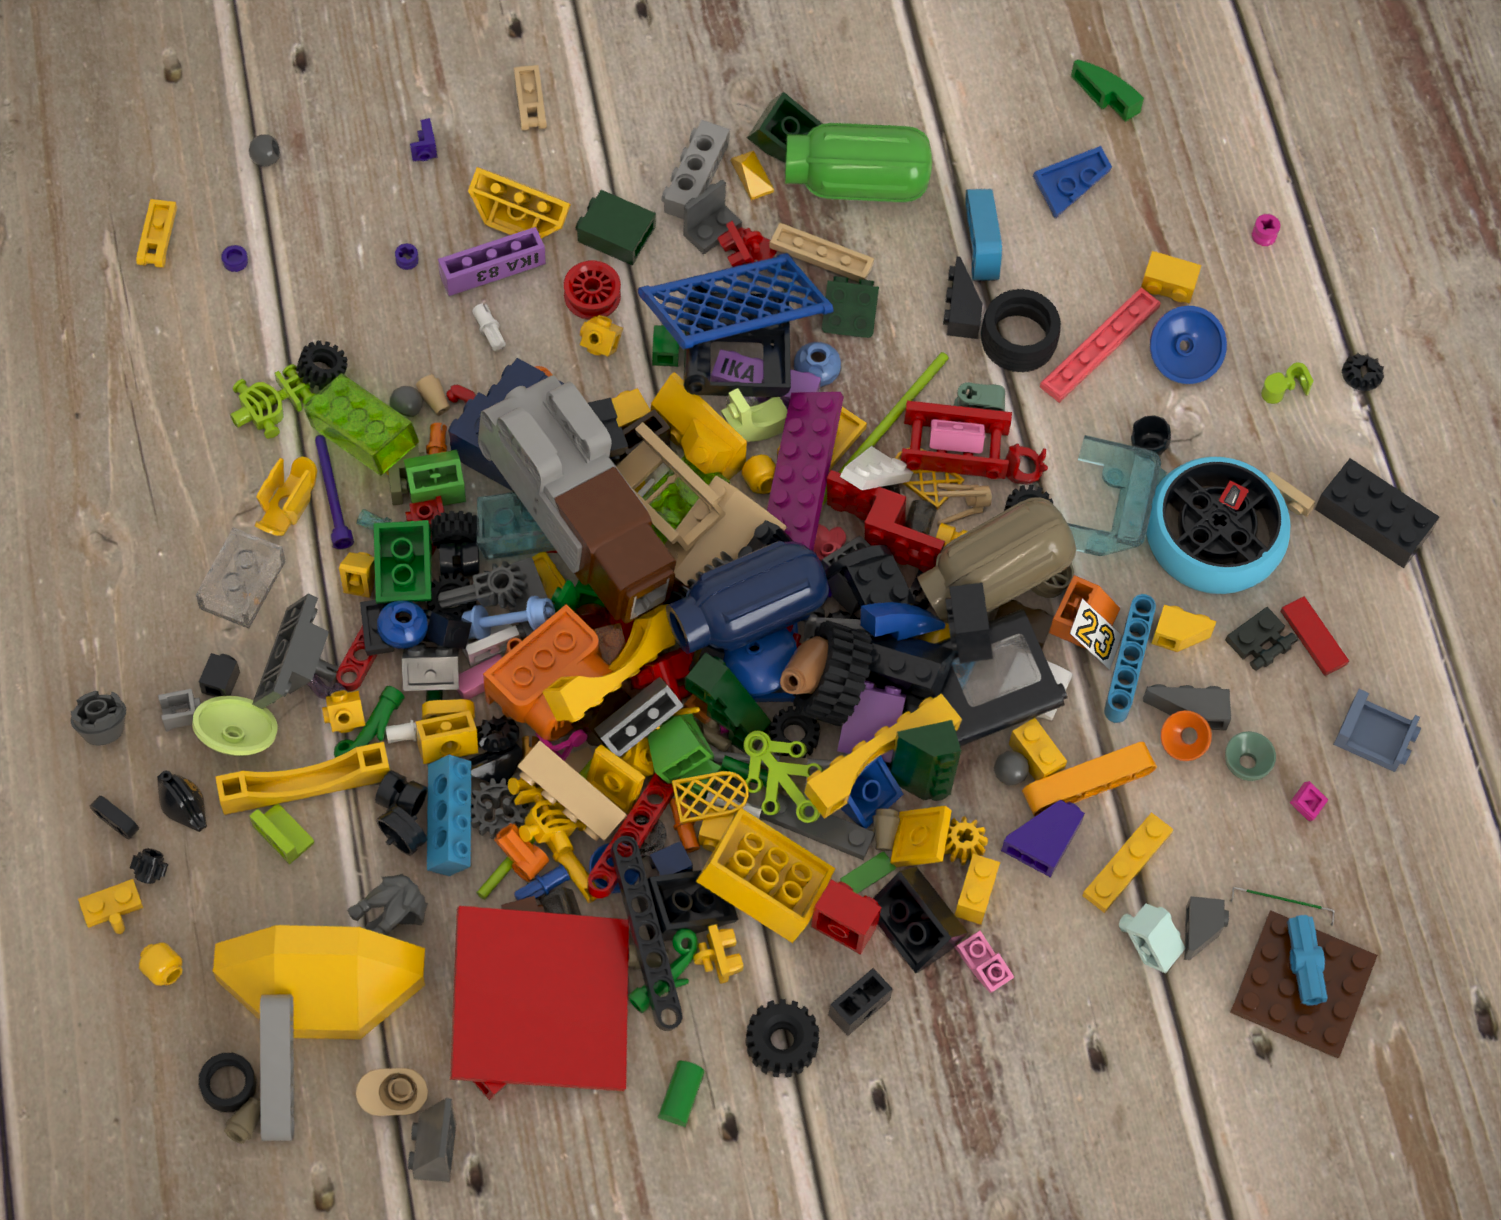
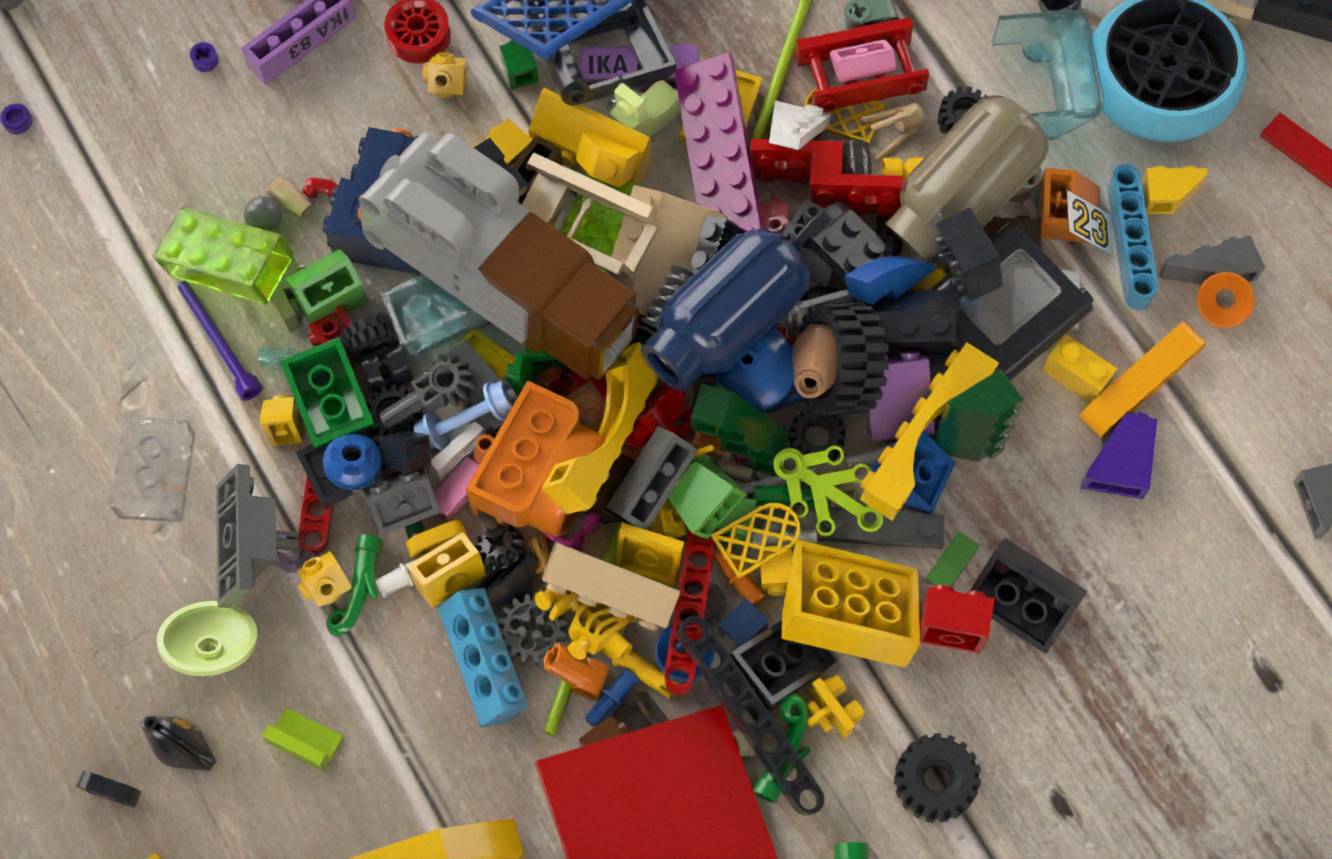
camera: 15 degrees left, 5 degrees up
dark grey cone [71,691,126,746] -> none
black gear [130,848,168,884] -> none
light grey window [158,689,201,731] -> none
black brick [199,653,240,697] -> none
yellow arch [215,742,390,815] -> none
lime piece [230,364,318,439] -> none
yellow piece [254,457,317,536] -> none
black tyre [297,341,348,391] -> none
dark grey piece [347,874,428,936] -> none
black wheel [375,770,428,817] -> none
black wheel [376,804,427,856] -> none
orange pin [426,422,447,455] -> none
white axle [472,304,506,351] -> none
yellow head [741,454,776,494] -> none
medium blue piece [794,342,841,387] -> none
black brick [828,968,893,1036] -> none
dark tan cone [872,809,900,851] -> none
yellow plate [890,806,952,867] -> none
yellow gear [944,816,988,866] -> none
yellow brick [955,854,1000,925] -> none
bright pink slope [955,931,1014,993] -> none
dark grey piece [994,751,1029,786] -> none
red piece [1004,444,1048,485] -> none
yellow plate [1082,812,1174,913] -> none
light aqua brick [1119,904,1186,973] -> none
sticker [1219,481,1249,510] -> none
pearl dark grey plate [1225,606,1298,671] -> none
sand green piece [1225,731,1276,781] -> none

